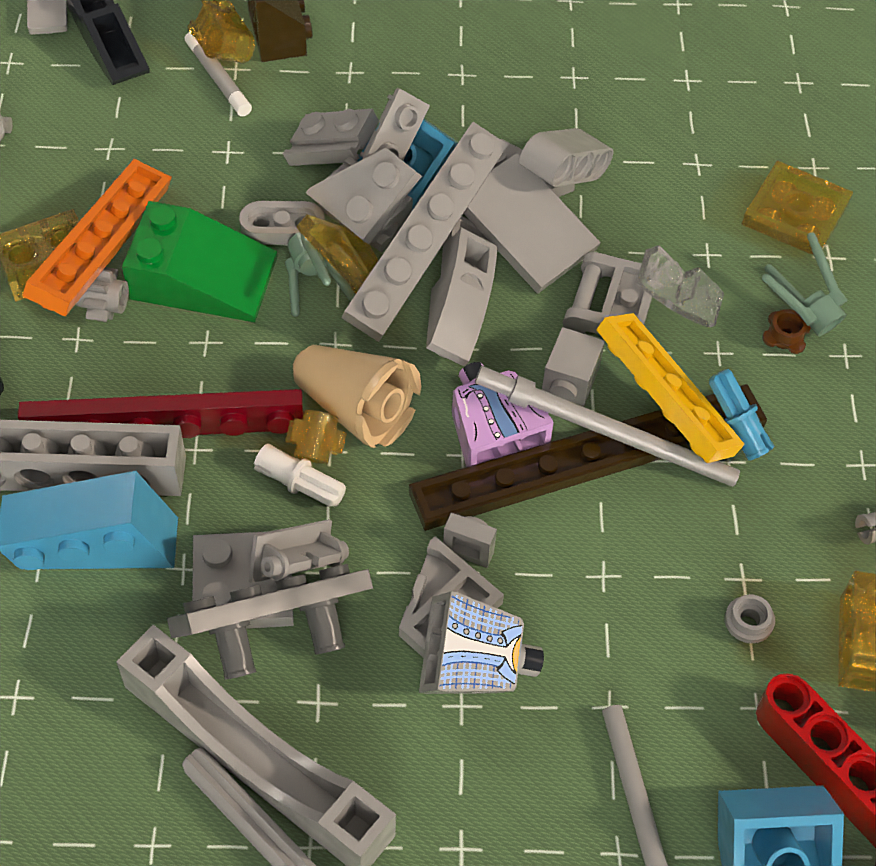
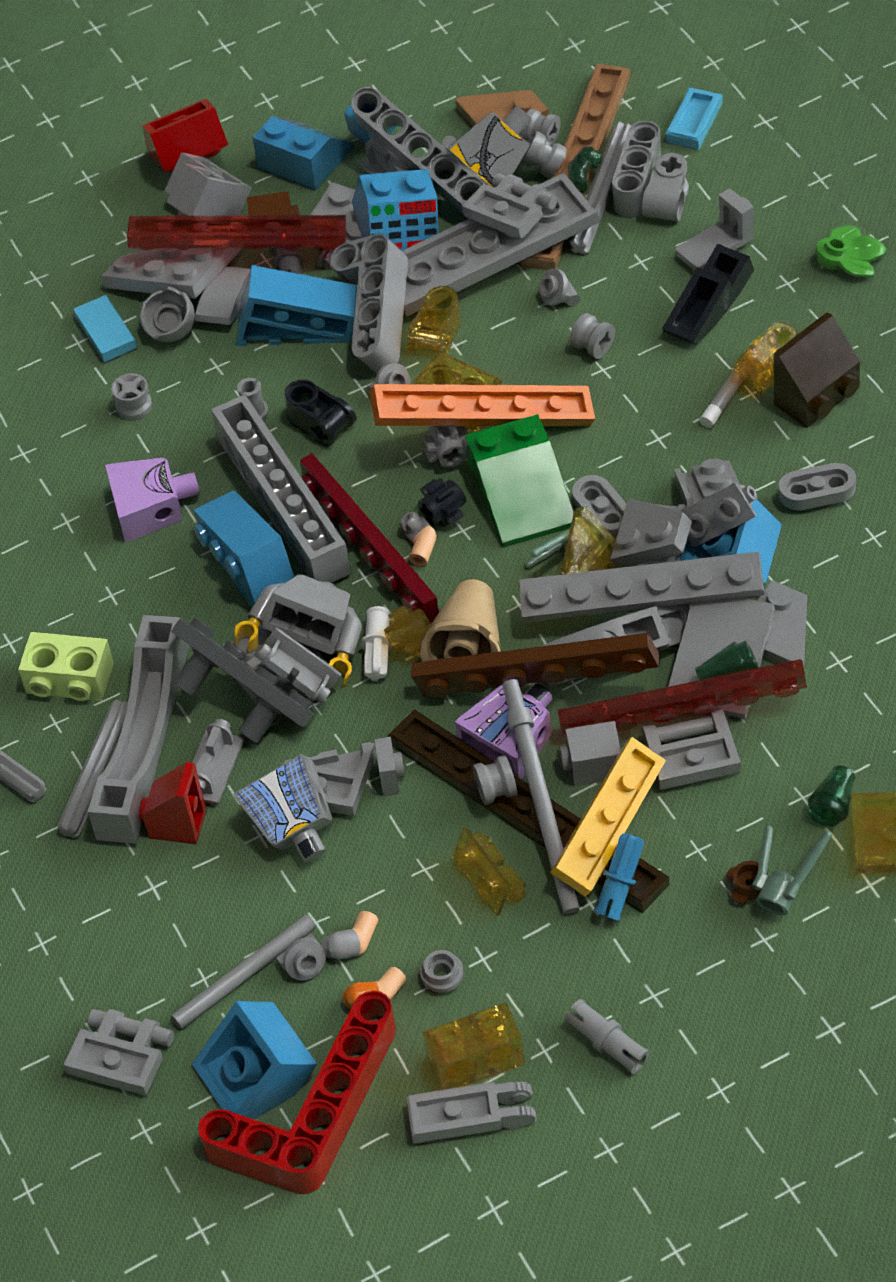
camera: 70 degrees right, 5 degrees down
light grey beam [520,128,614,187] -> none
clear slope [636,245,724,328] -> none
none -> yellowish green brick [18,632,114,701]
none -> red slope [139,762,207,845]
none -> light grey hinge [192,719,245,805]
none -> light grey torso [234,575,362,687]
none -> light grey plate [276,933,326,981]
none -> light grey arm [321,911,378,960]
none -> arm [342,967,406,1009]
none -> arm [400,512,437,567]
none -> reddish brown plate [411,633,659,698]
none -> black gear [418,478,466,527]
none -> clear yellow hinge [452,827,527,916]
none -> light grey wheel [472,755,517,805]
none -> clear red plate [558,659,807,738]
none -> light grey wheel [569,313,615,359]
none -> clear green cone [695,640,760,690]
none -> light grey plate [779,463,856,510]
none -> clear green cone [808,765,855,827]

